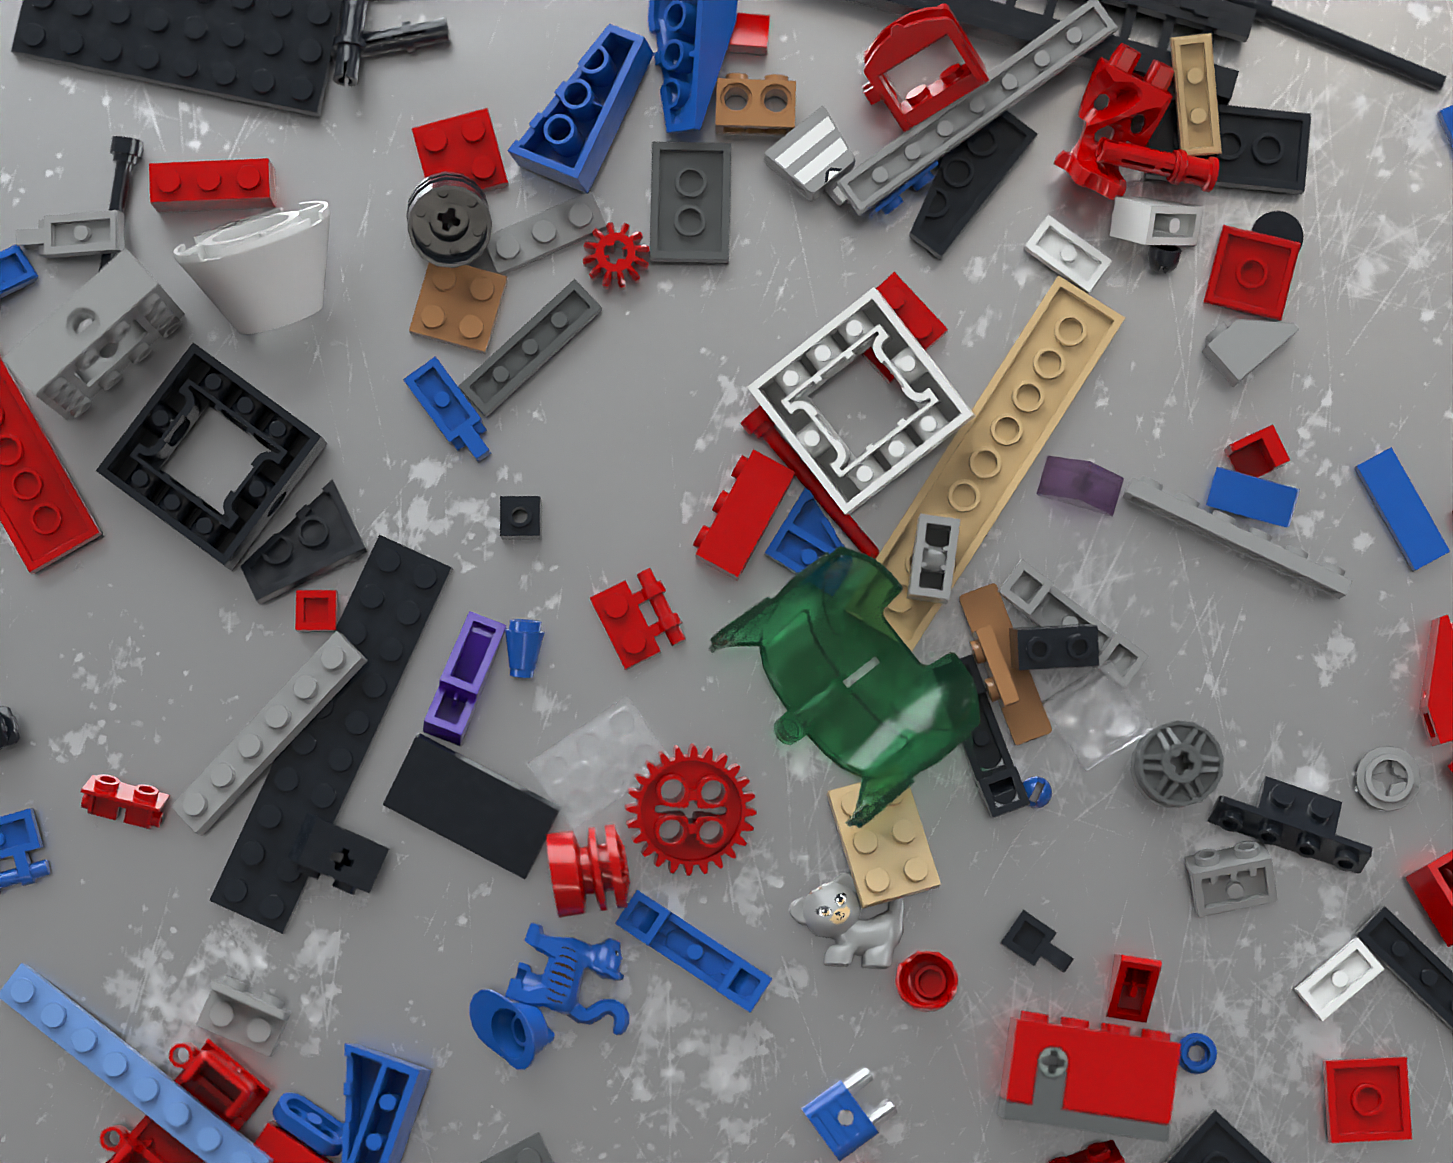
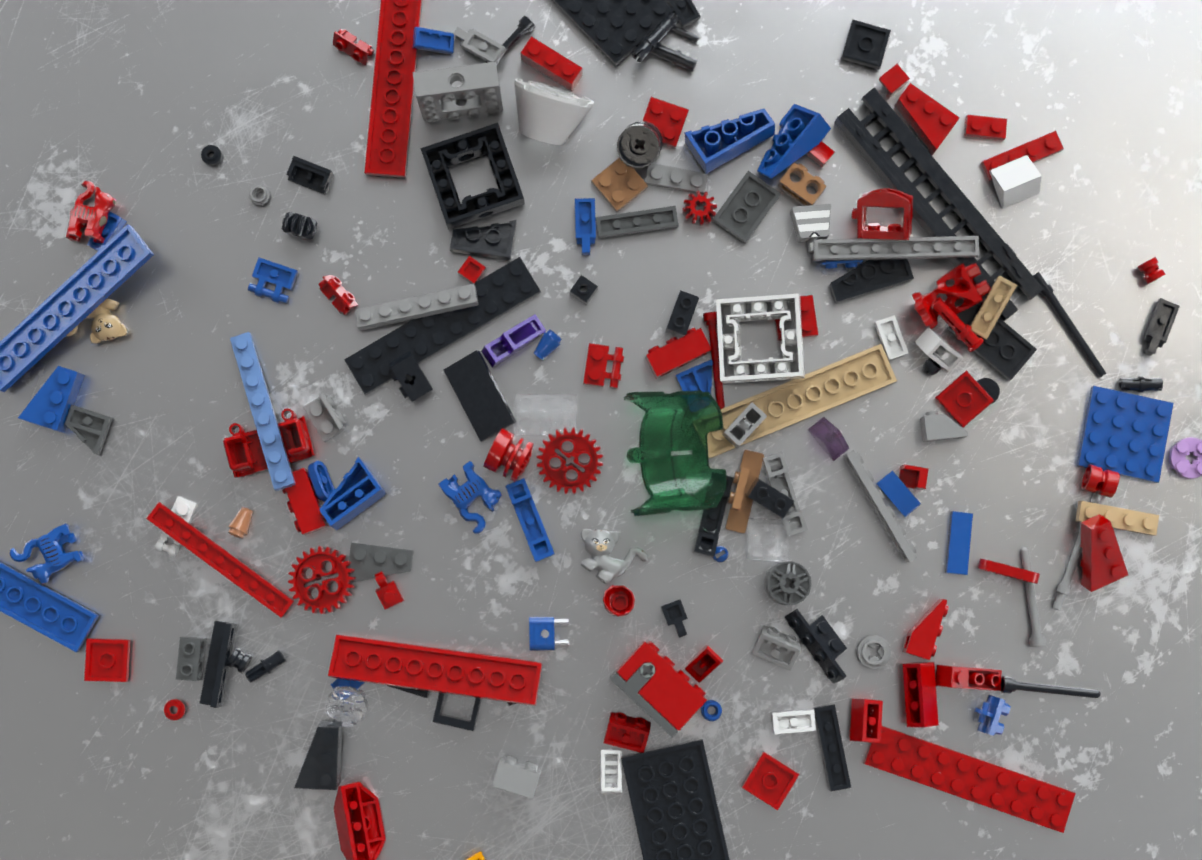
camera: 30 degrees right, 0 degrees up
blue piece [469,989,555,1070] -> none
tan plate [827,770,941,909] -> none
none -> black bracket [665,290,699,335]

